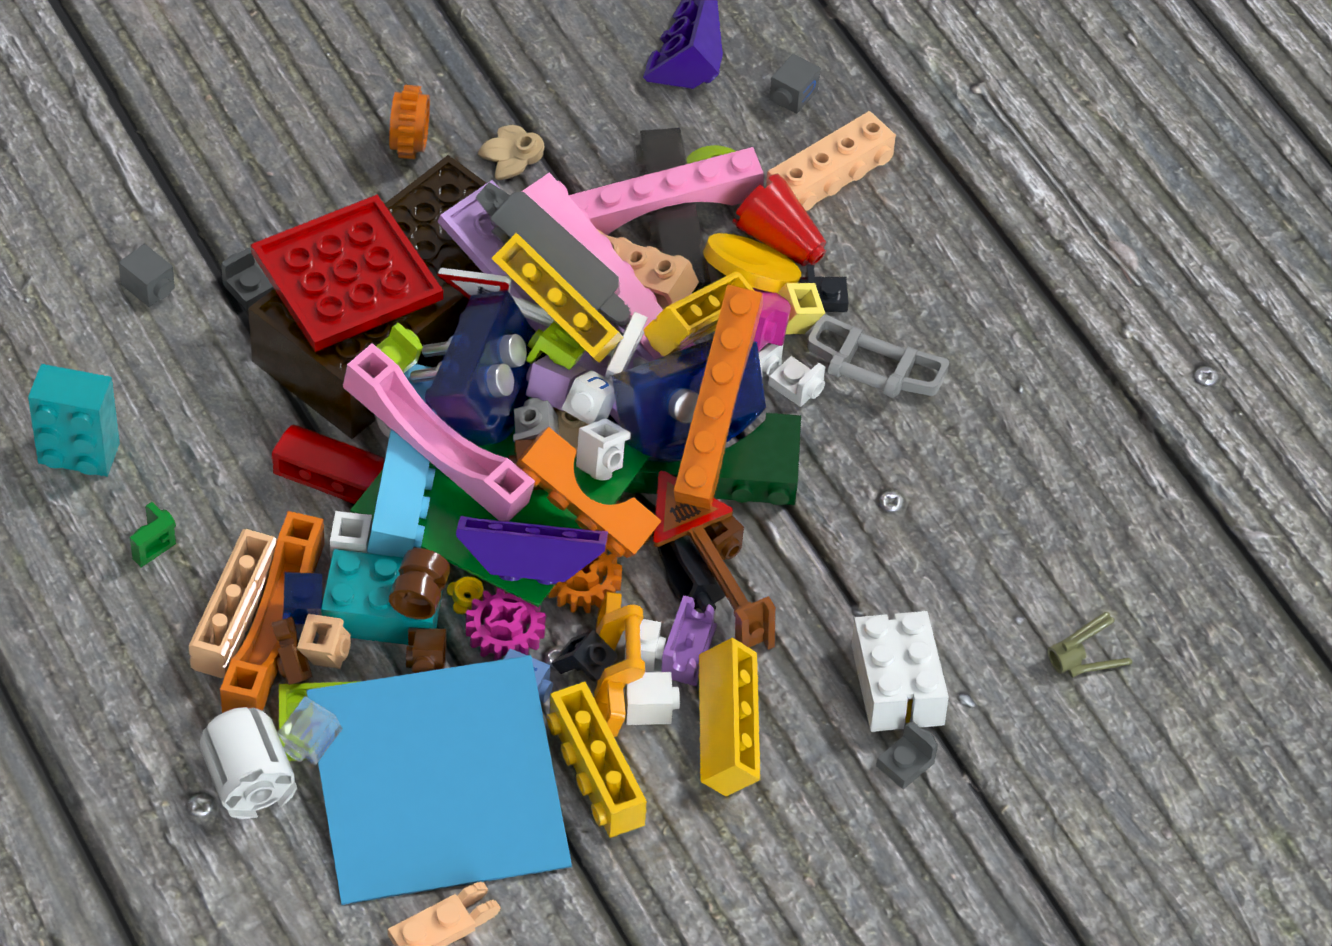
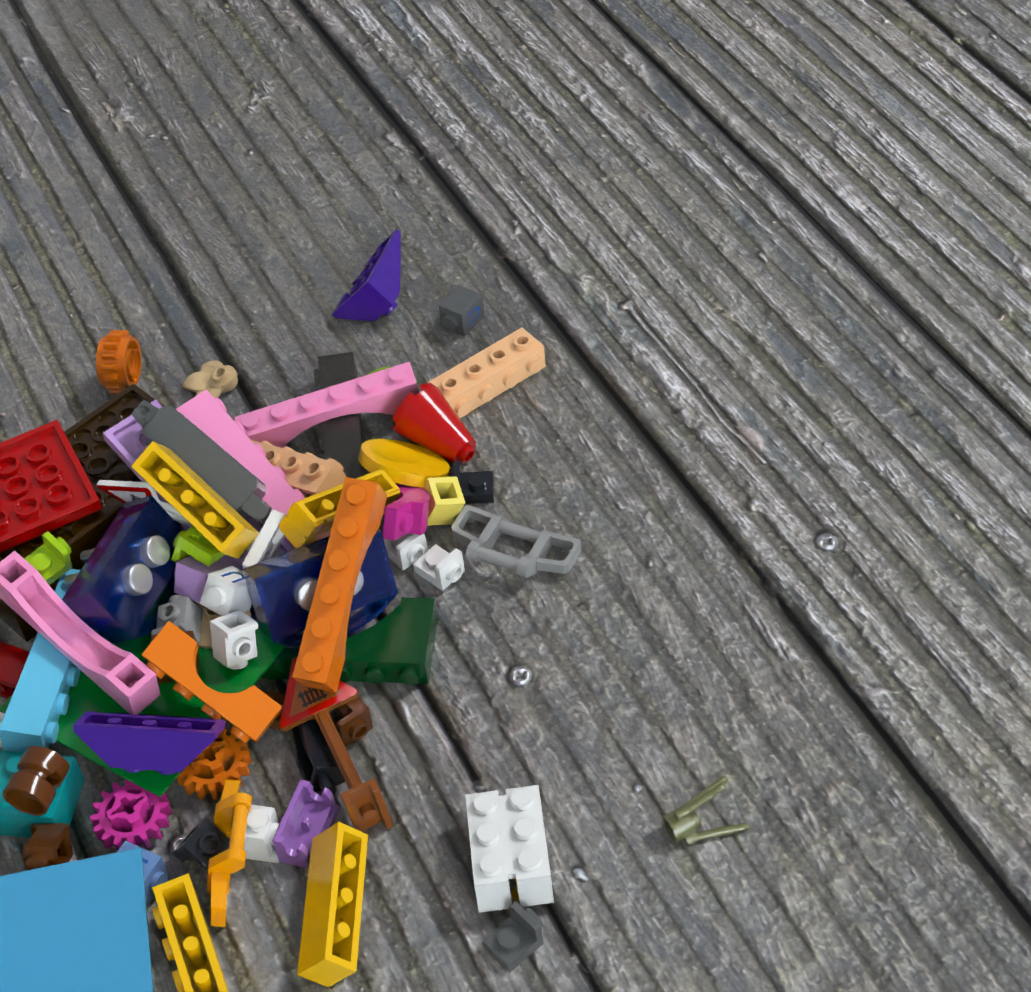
camera: 10 degrees right, 5 degrees down
yellow plate [447,577,483,615] -> none
white brick [625,672,680,725] -> none

